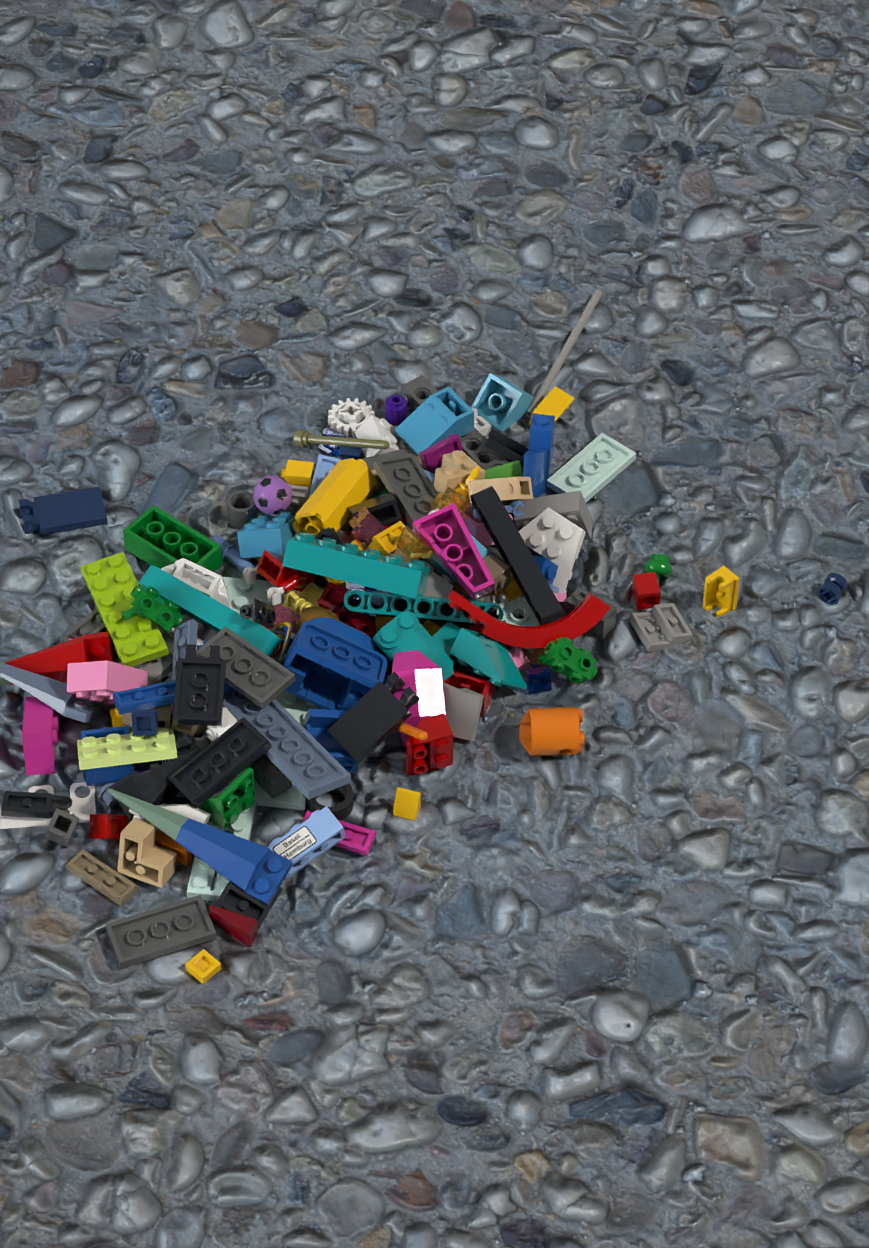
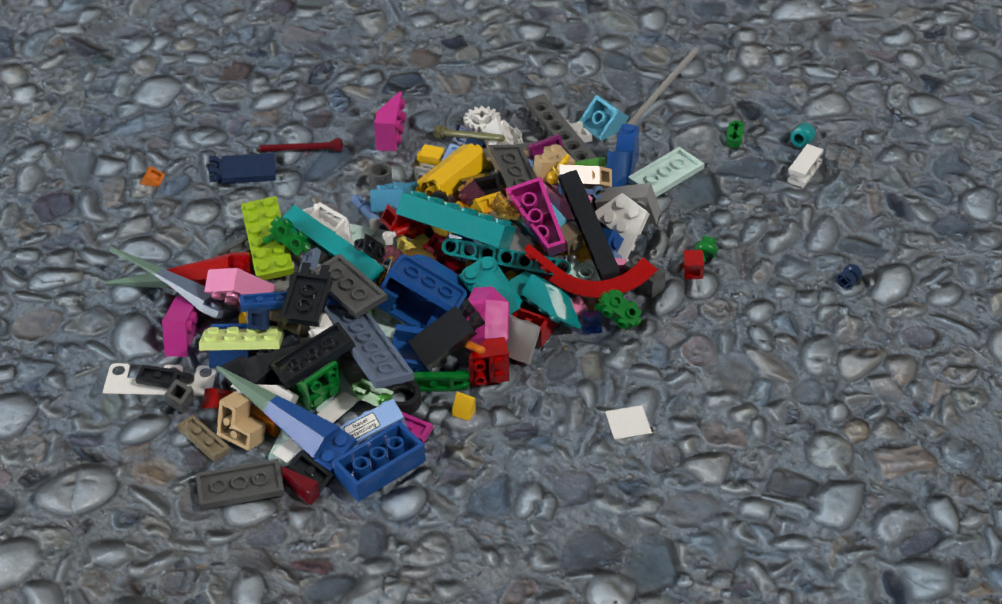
camera: 10 degrees right, 5 degrees down
green brick [123,505,223,572] -> none
yellow tile [185,949,221,984] -> none
medium lavender piece [253,475,293,515] -> none
dark purple brick [385,395,407,426] -> none
dark azure slope [395,386,474,457] -> none
clear yellow bracket [432,487,470,517] -> none
black slope [484,427,529,467] -> none
orange cylinder [519,707,585,756] -> none
yellow hinge [528,386,575,426] -> none
light grey slope [629,603,693,652] -> none
yellow hinge [702,565,740,617] -> none
none -> dark red piece [259,138,343,152]
none -> white sticker [272,391,359,463]
none -> blue brick [332,421,426,502]
none -> bright green hinge [351,378,394,407]
none -> dark pink slope [374,91,406,151]
none -> green hinge [414,370,470,392]
none -> white sticker [605,405,652,439]
none -> green beam [726,121,744,148]
none -> white piece [787,144,824,188]
none -> teal head [790,123,816,148]

